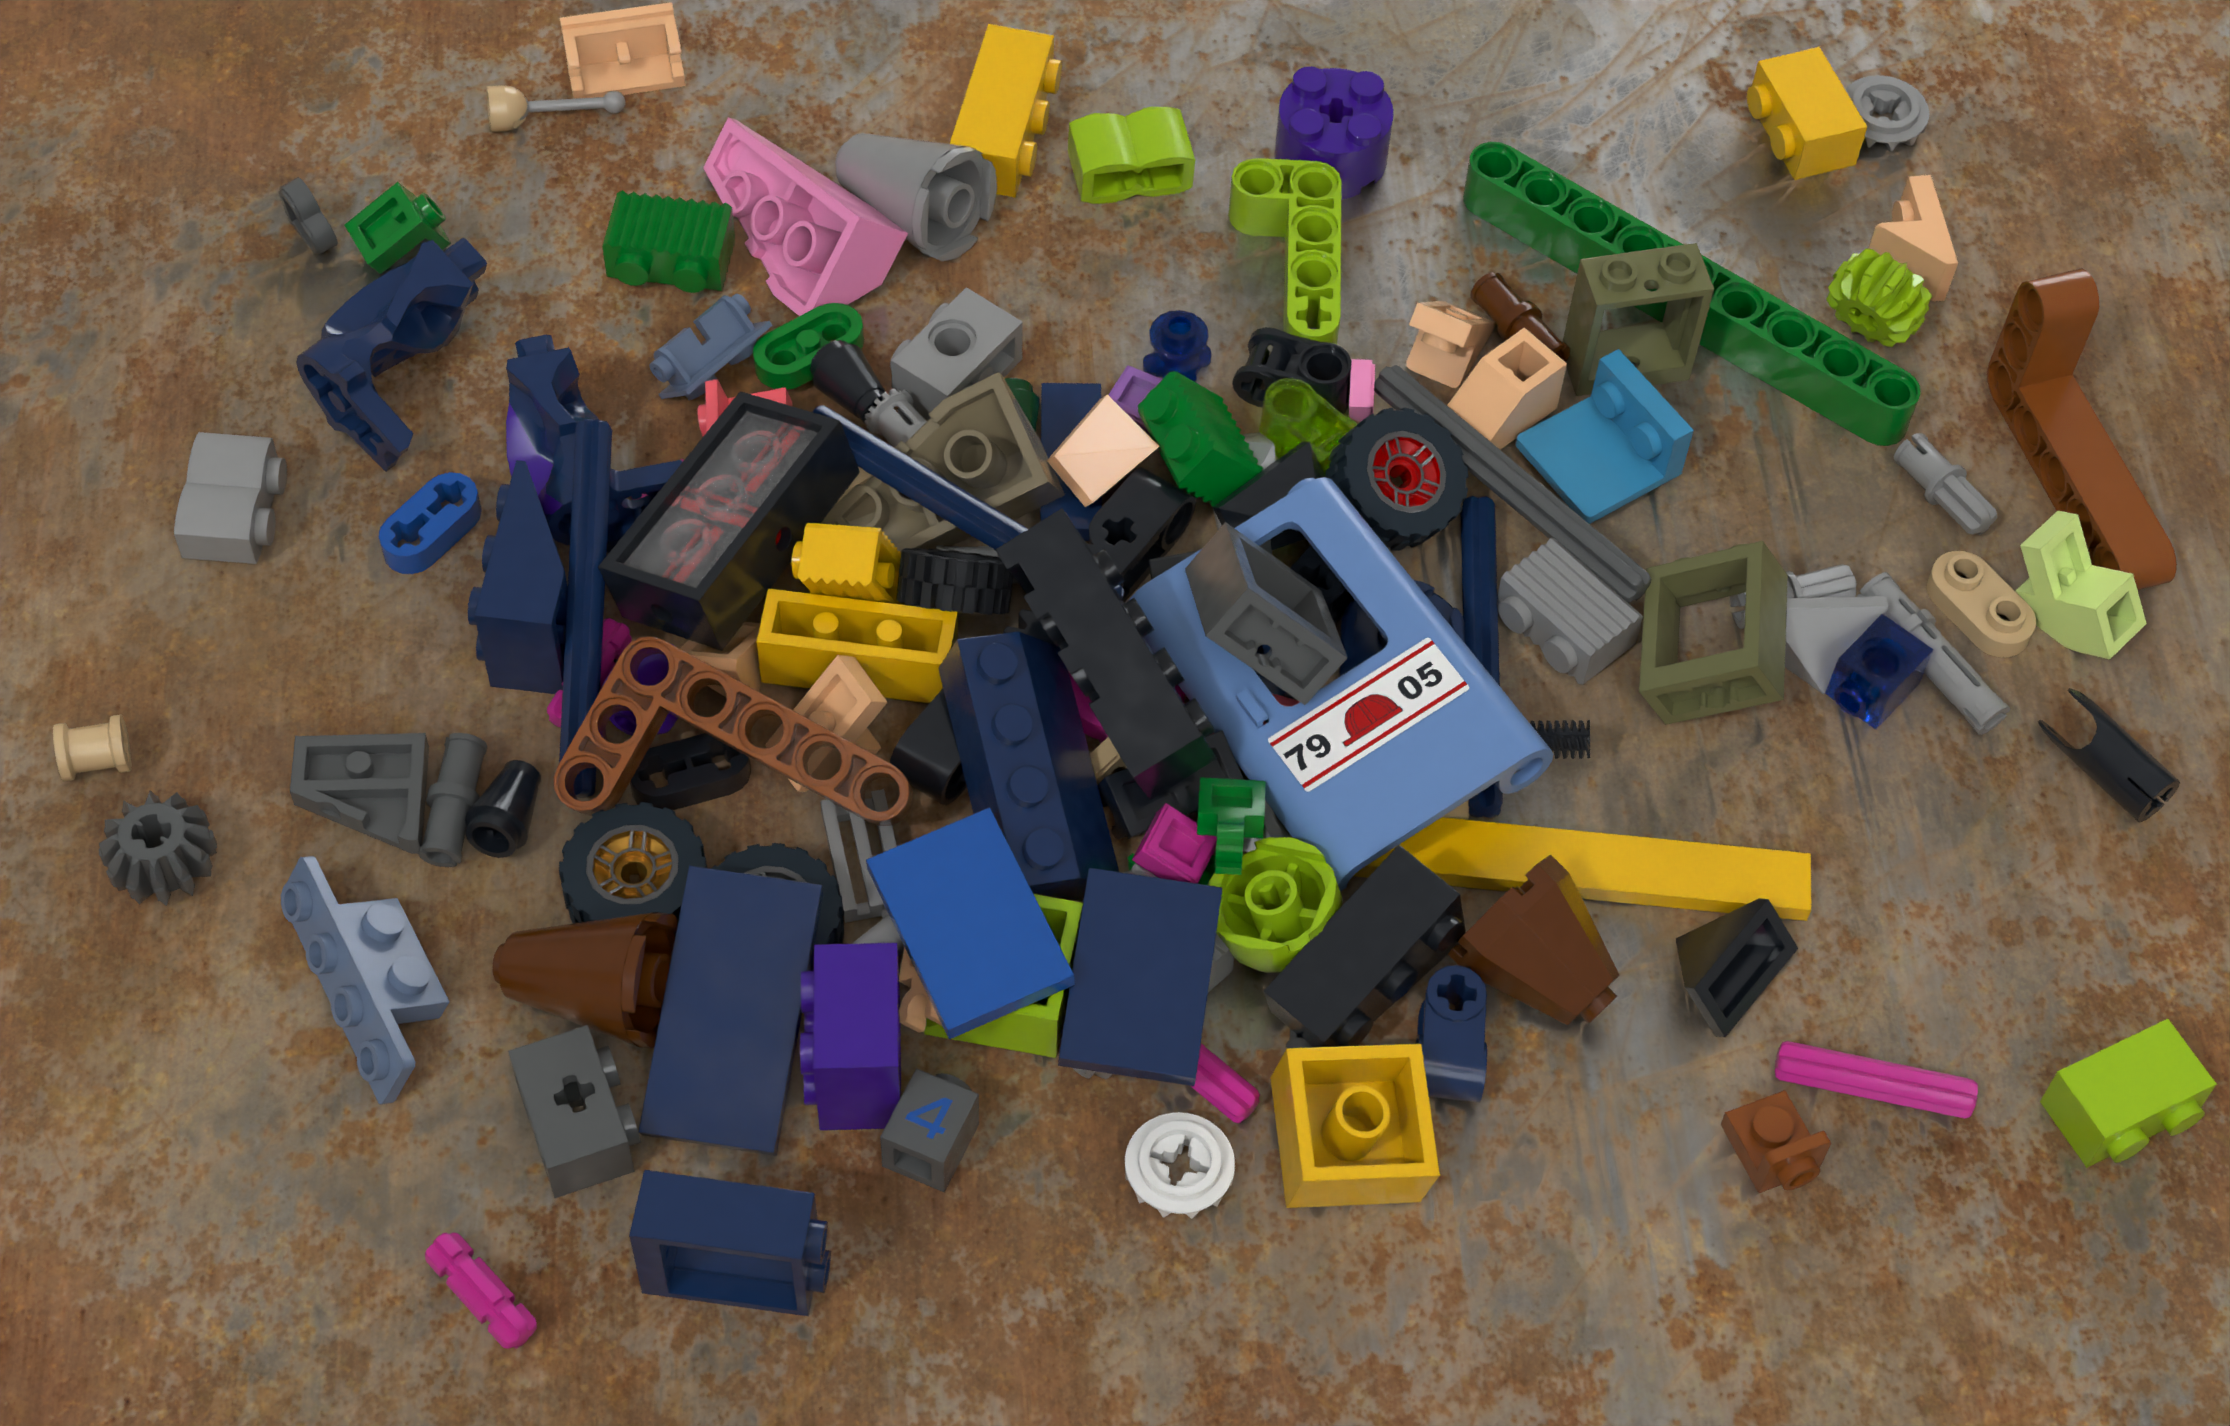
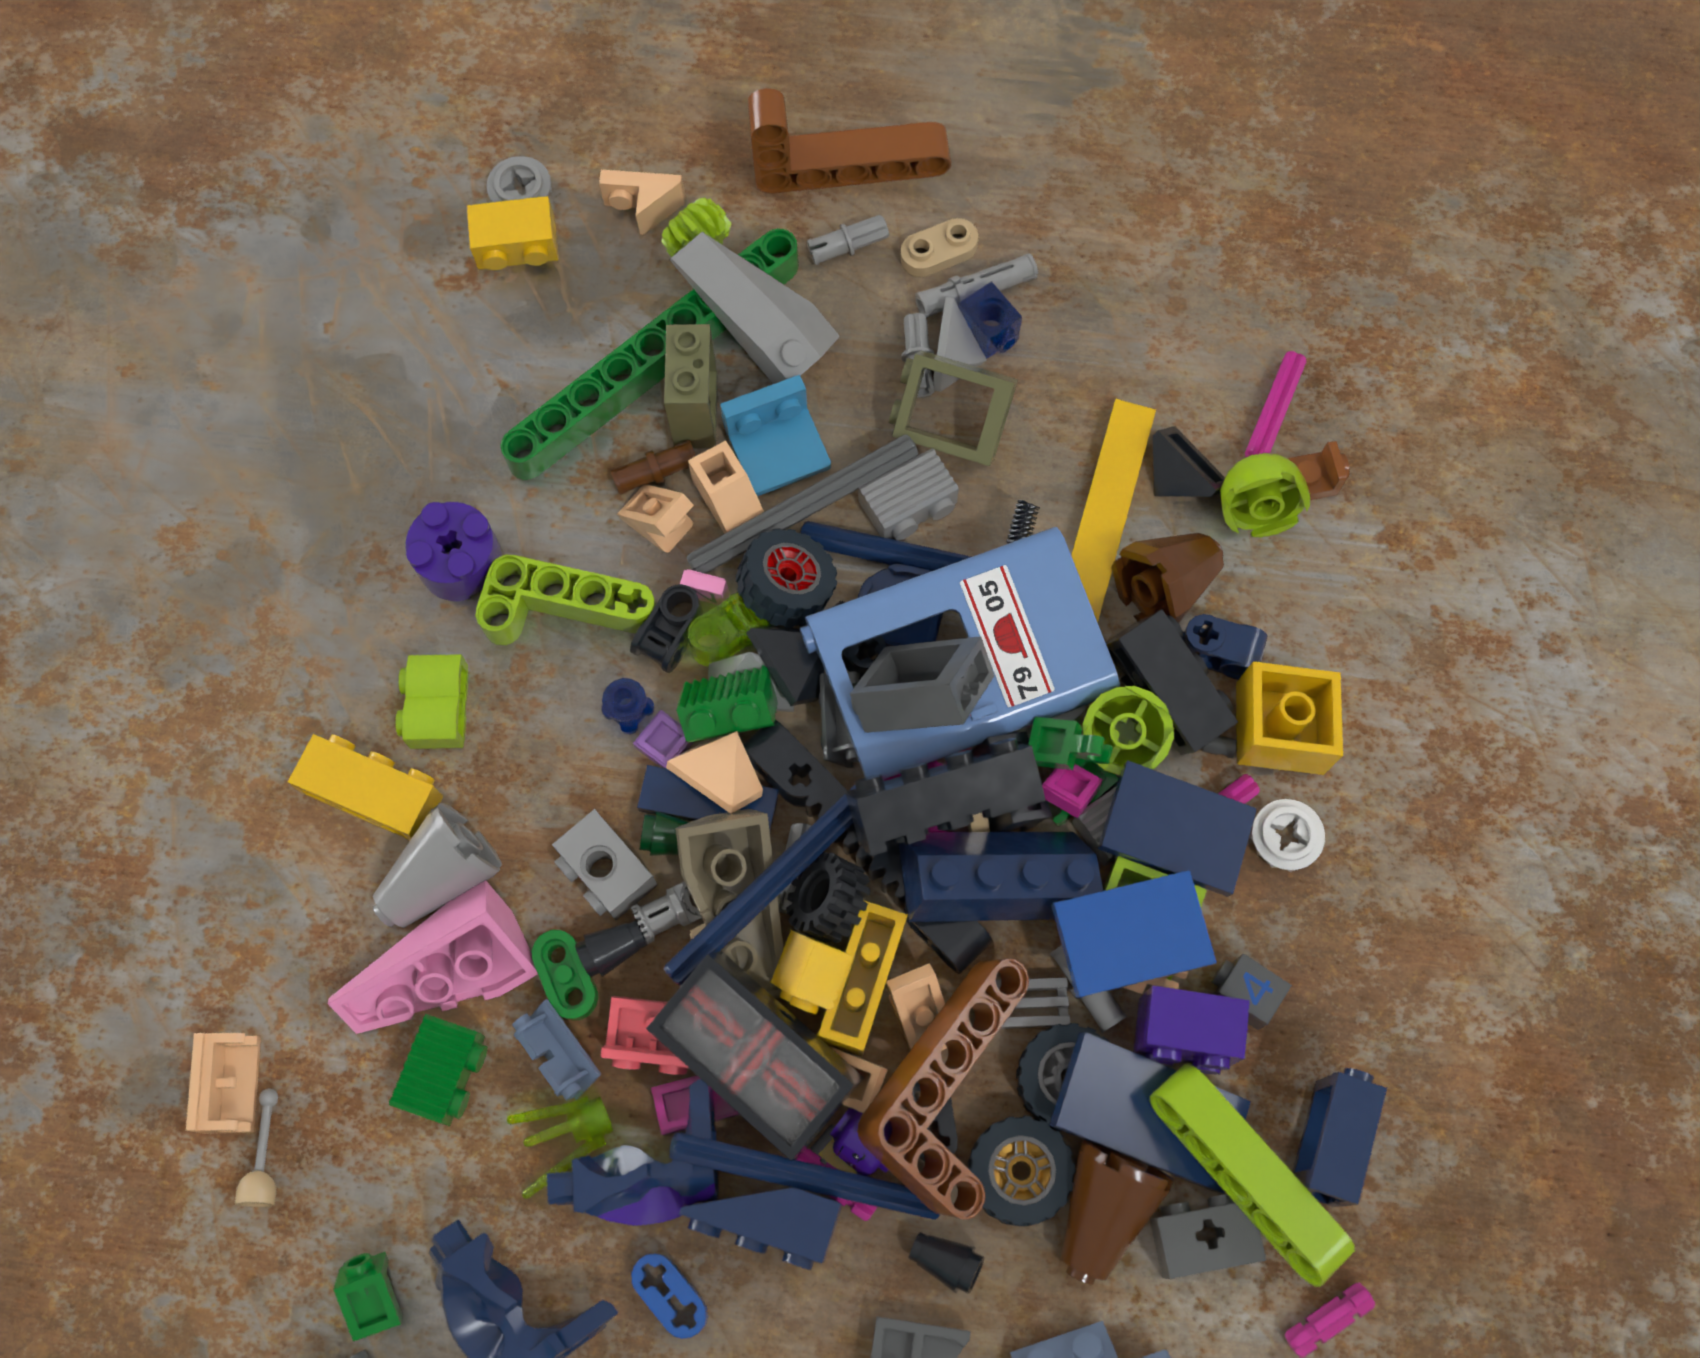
camera: 75 degrees left, 15 degrees up
dark grey pin [418,733,487,867] -> none
yellowish green brick [2015,511,2147,659] -> none
black piece [2038,688,2180,822] -> none
lime brick [2040,1019,2217,1168] -> none
none -> clear neon green plant [507,1096,614,1199]
none -> light grey wedge [669,232,840,384]
none -> lime beam [1149,1064,1355,1287]
none -> lime cylinder [1220,453,1310,537]

